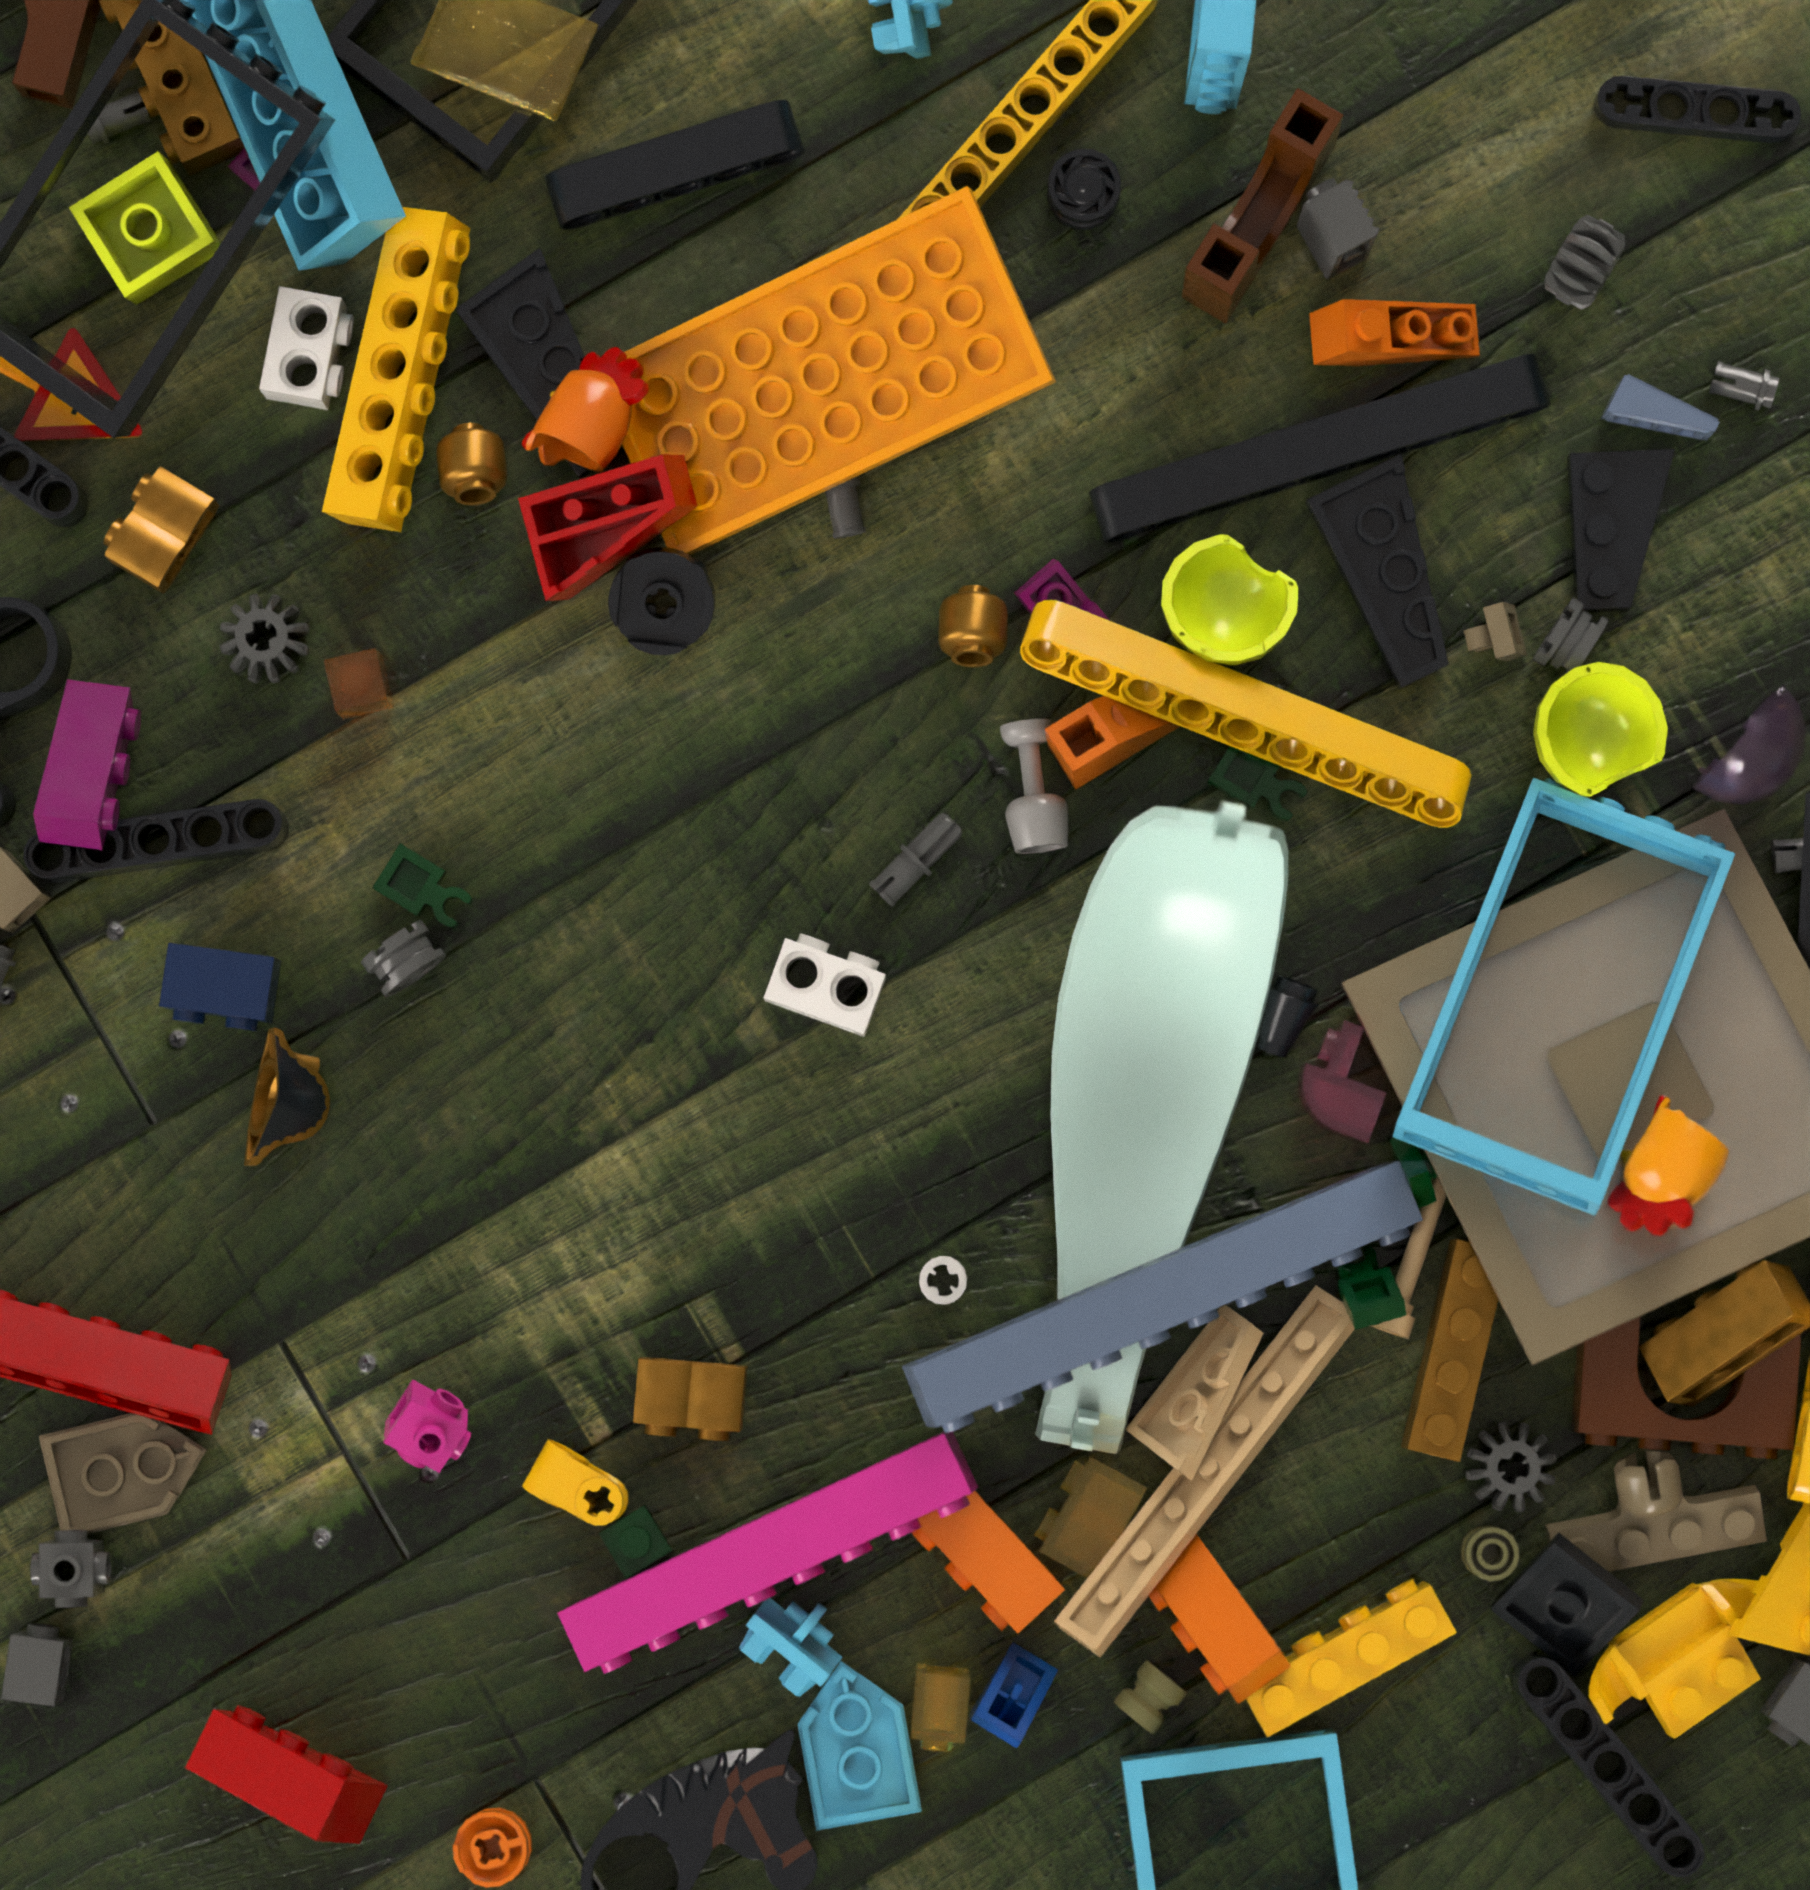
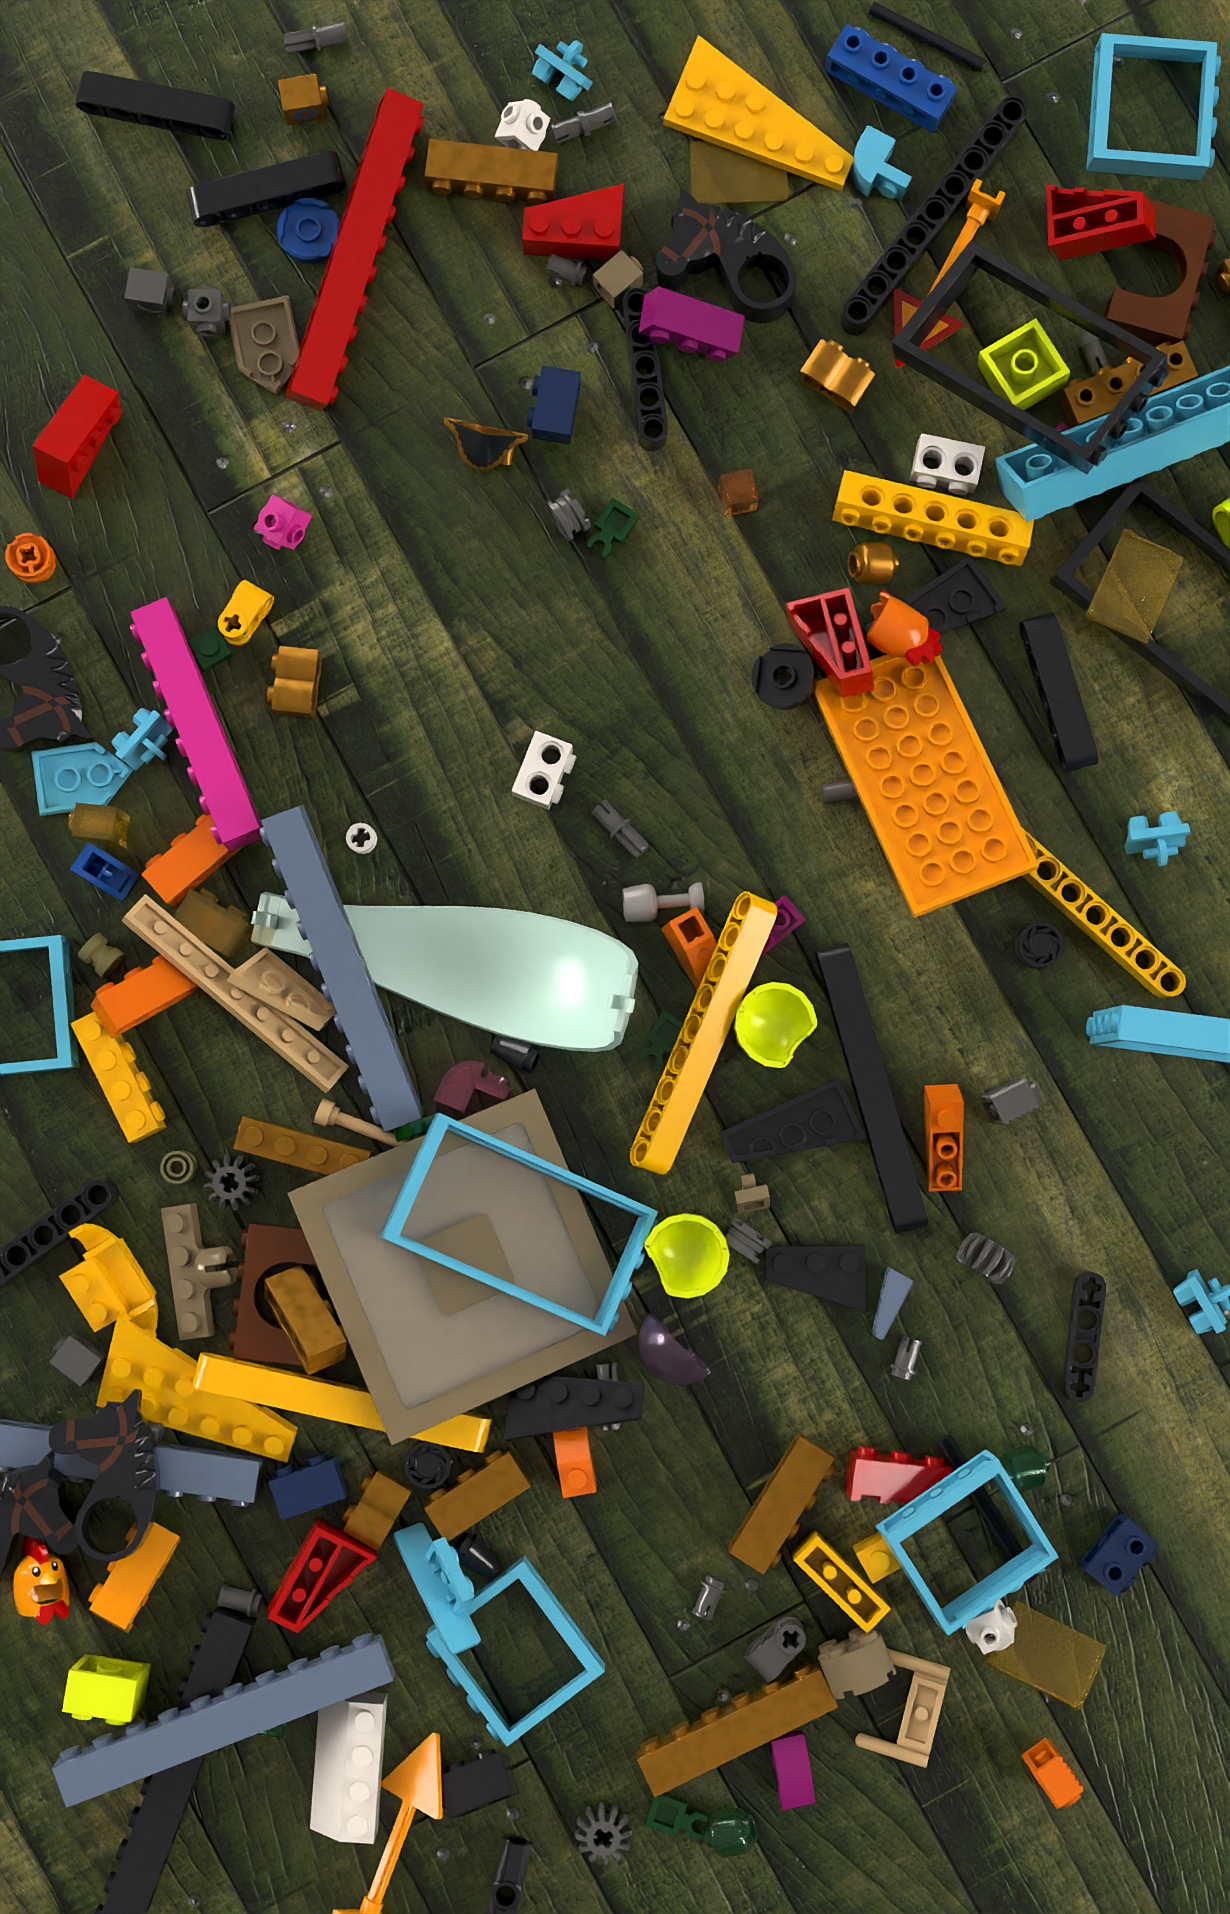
camera: 90 degrees right, 0 degrees up
dark grey gear [220,594,310,684] -> none
pearl gold head [938,585,1008,667] -> none
reddish brown arch [1181,88,1343,324] -> none
dark green plate [1337,1246,1407,1330] -> none
black plate [1490,1533,1644,1677] -> none
light orange piece [1607,1095,1729,1236] -> none

